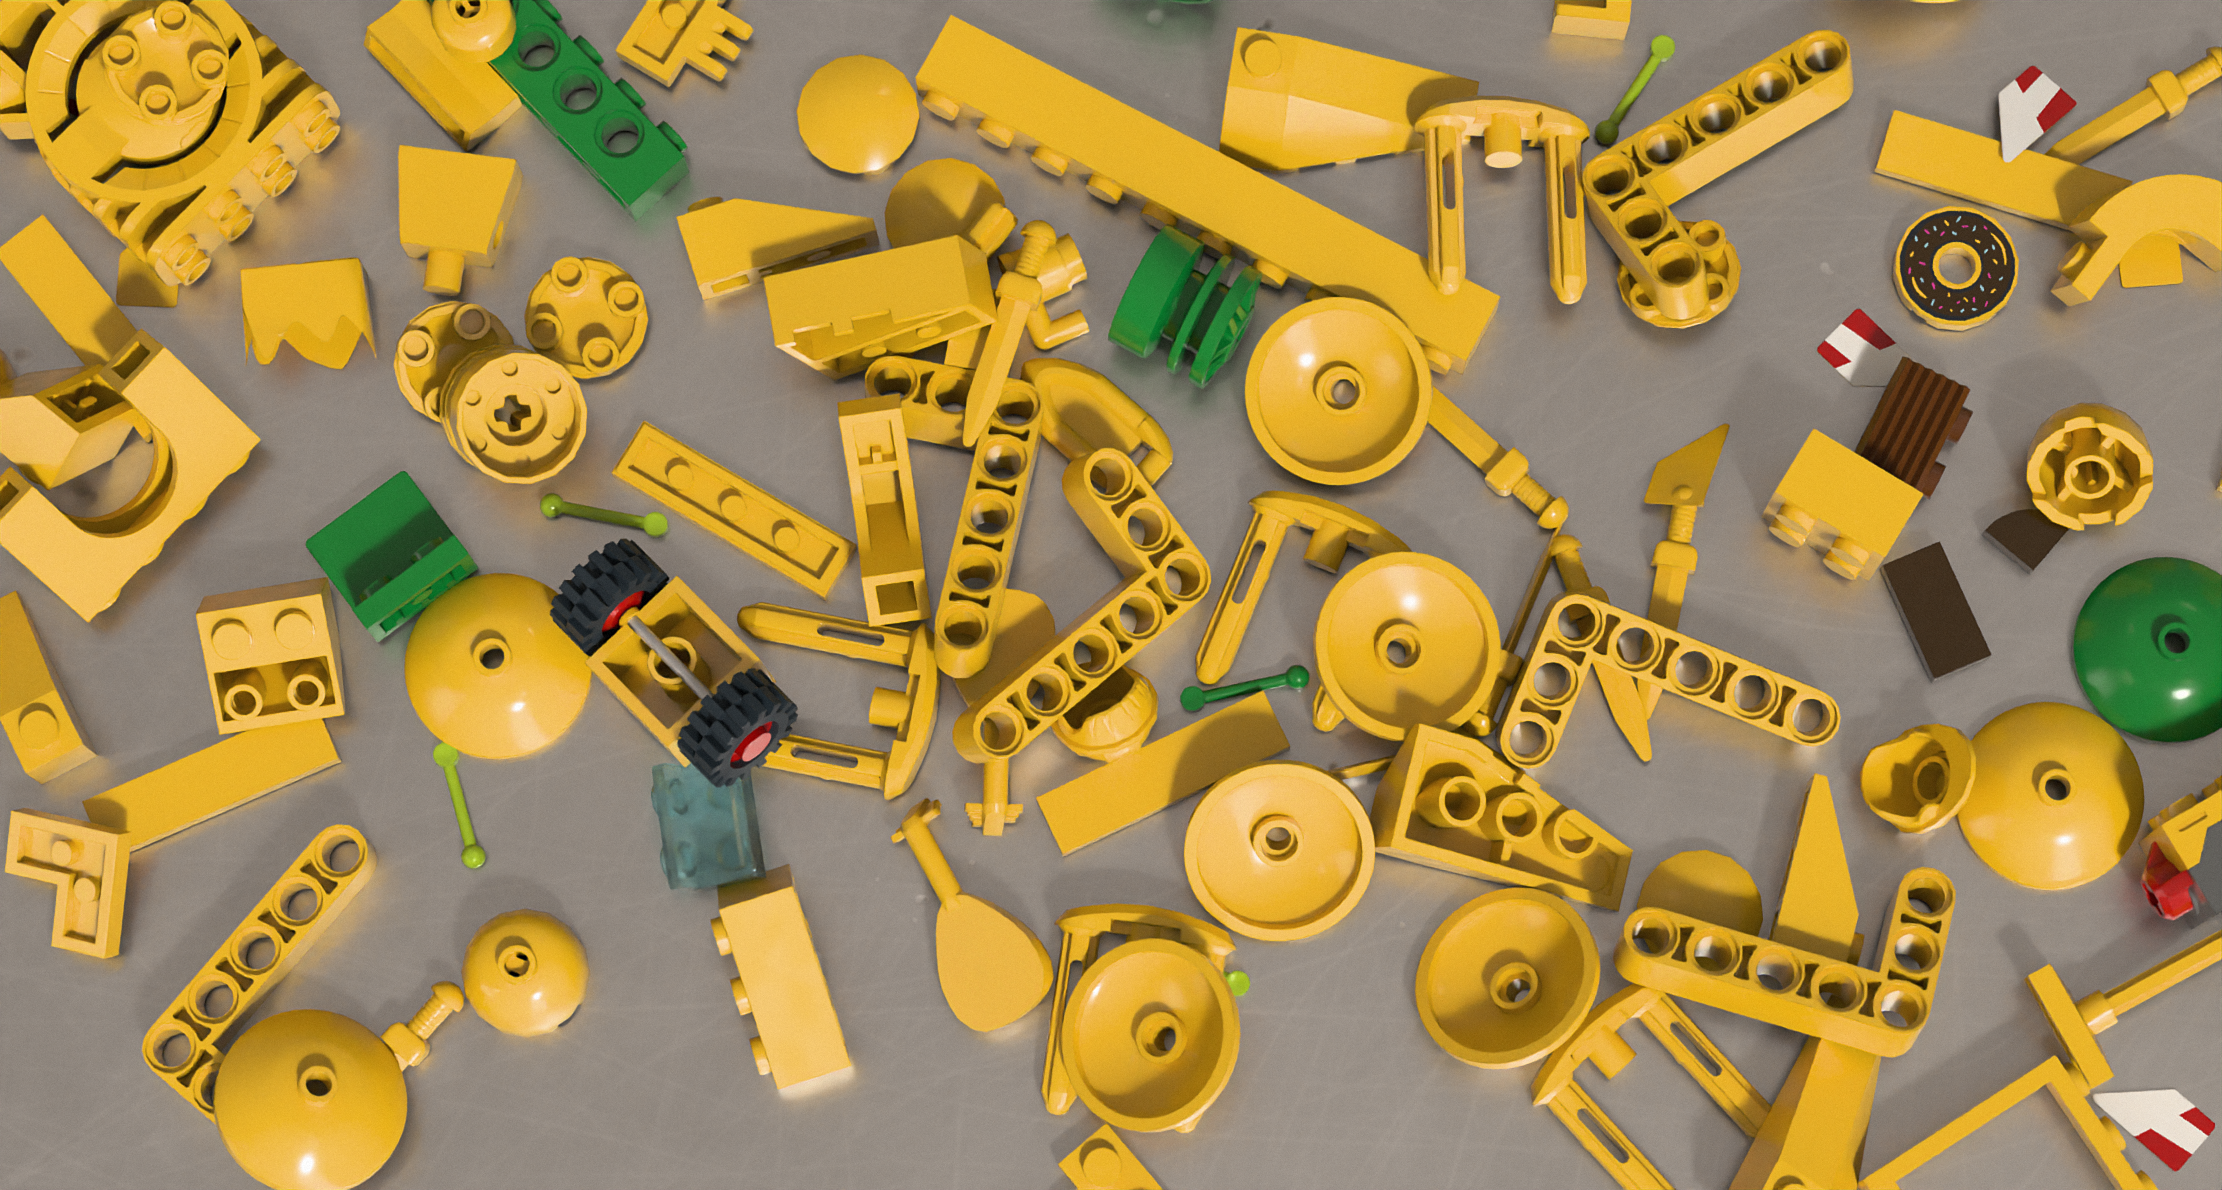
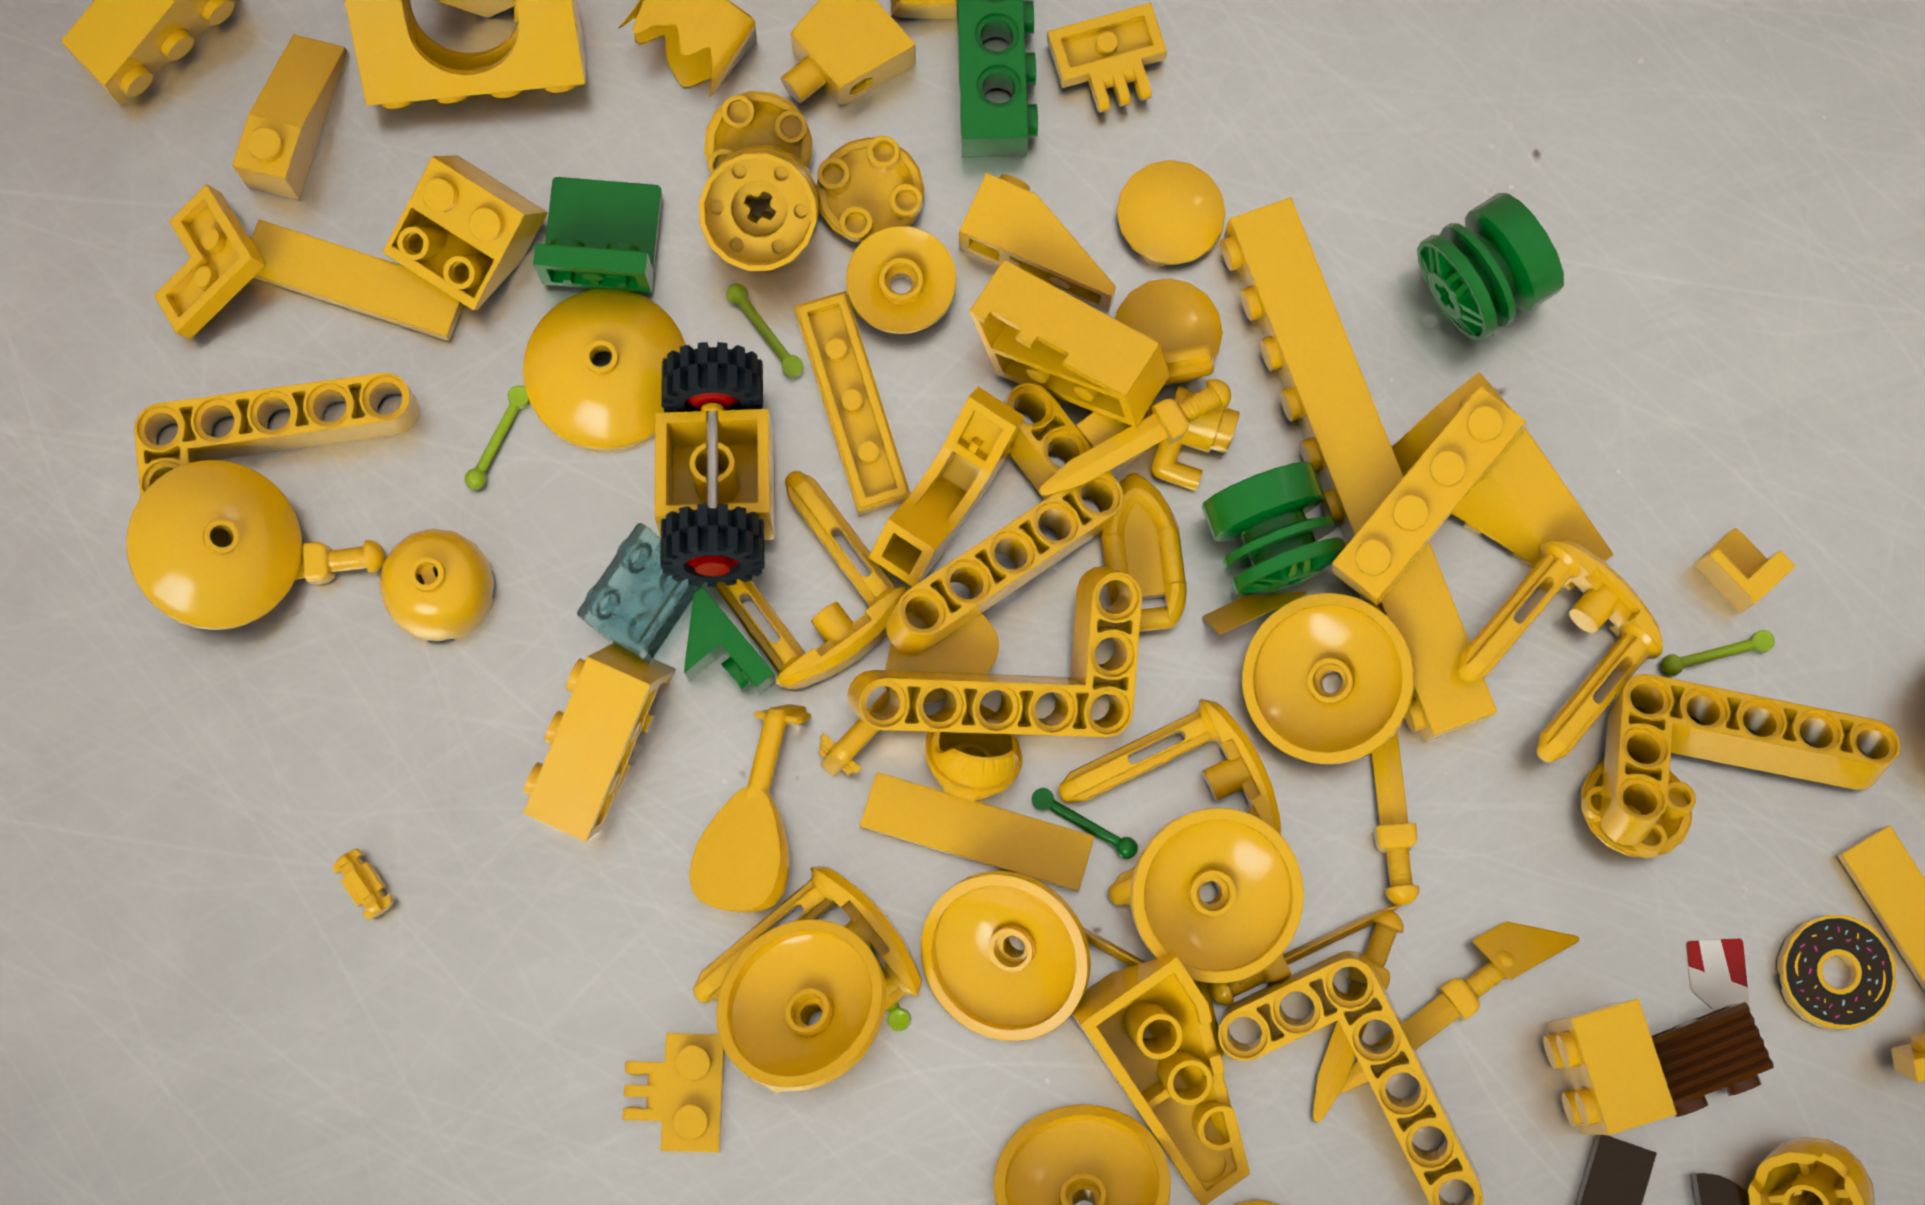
camera: 35 degrees right, 0 degrees up
none -> green slope [684,586,776,696]
none -> yellow dish [846,226,956,334]
none -> yellow sticker [1203,591,1307,634]
none -> yellow arch [1332,385,1526,608]

